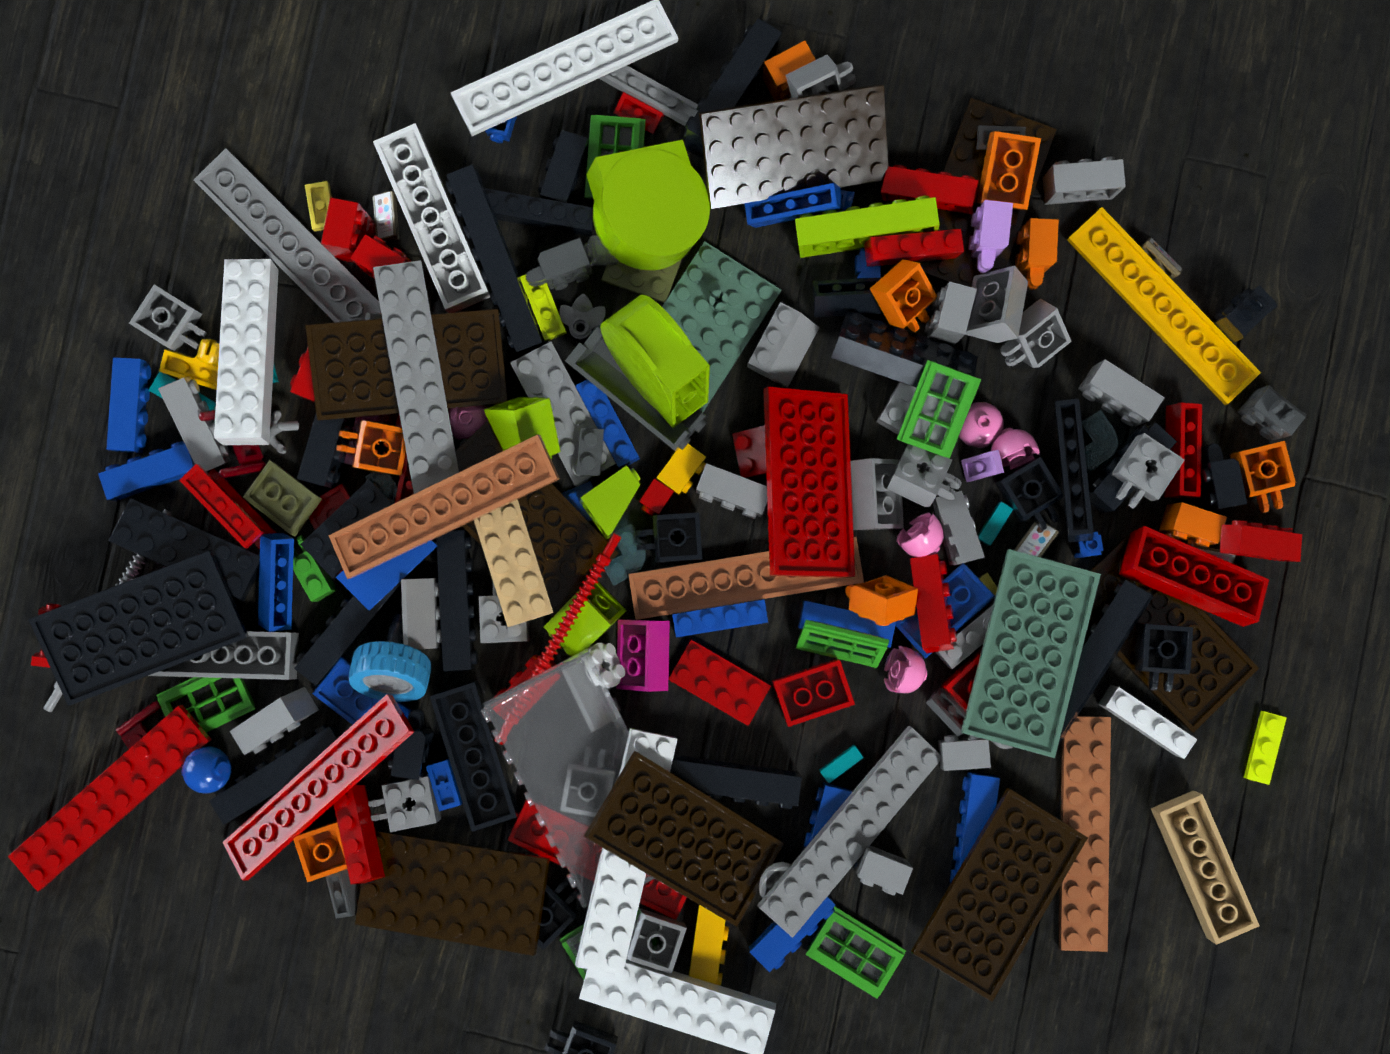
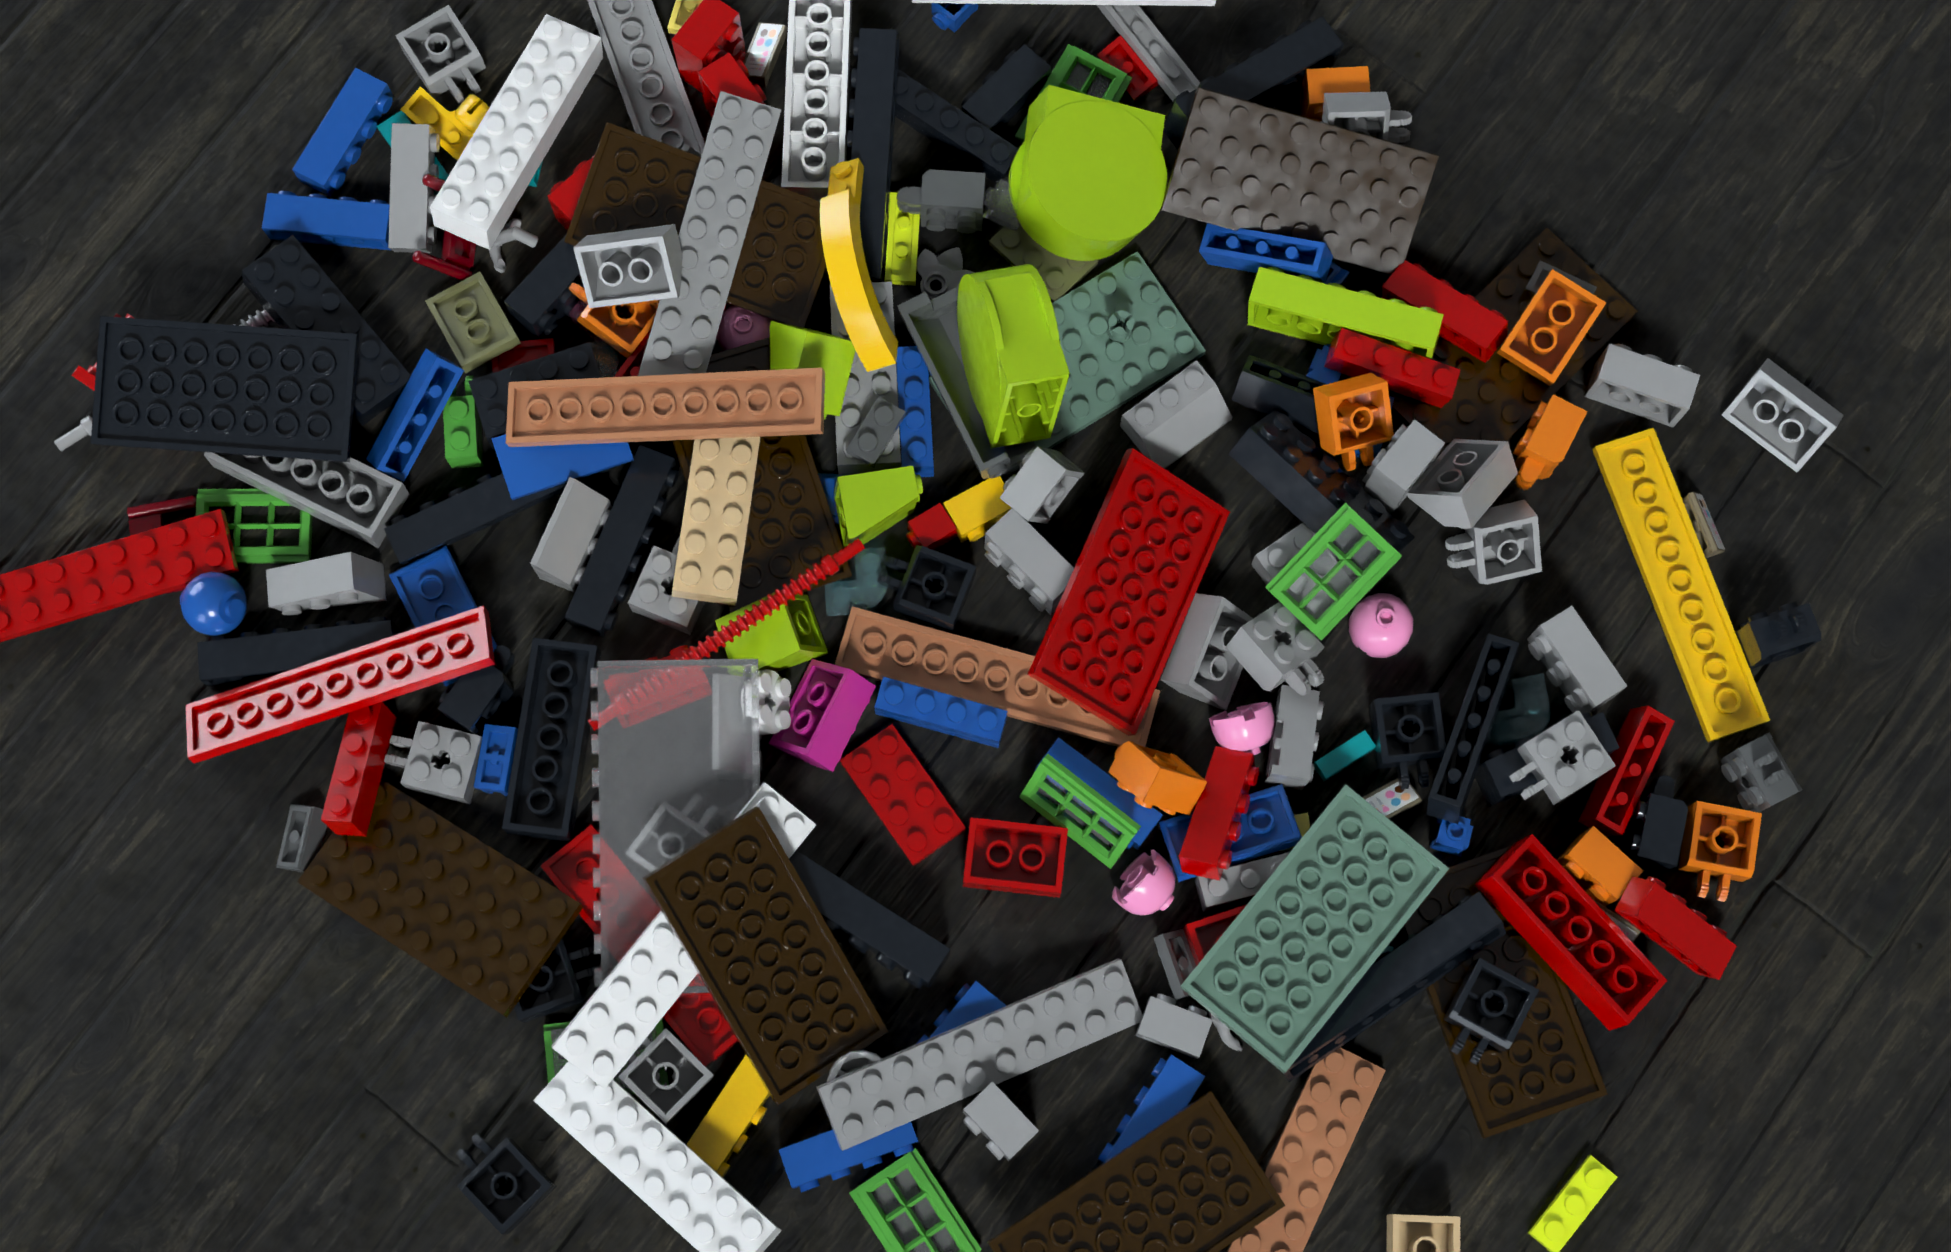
camera: 20 degrees right, 10 degrees down
red fence [179,464,277,549] -> none
orange brick [293,820,347,882] -> none
dark azure wheel [349,614,431,702] -> none
red plate [732,425,766,478] -> none
teal piece [819,744,864,783] -> none
lavender plate [961,450,1004,482] -> none
lavender hinge [968,200,1013,273] -> none
bright pink cylinder [991,428,1040,470] -> none
white brick [1099,685,1197,759] -> none
none -> light grey slope [573,224,683,308]
none -> yellow arch [820,158,898,372]
none -> light grey hinge [1000,446,1084,524]
none -> light grey slope [1722,358,1844,472]

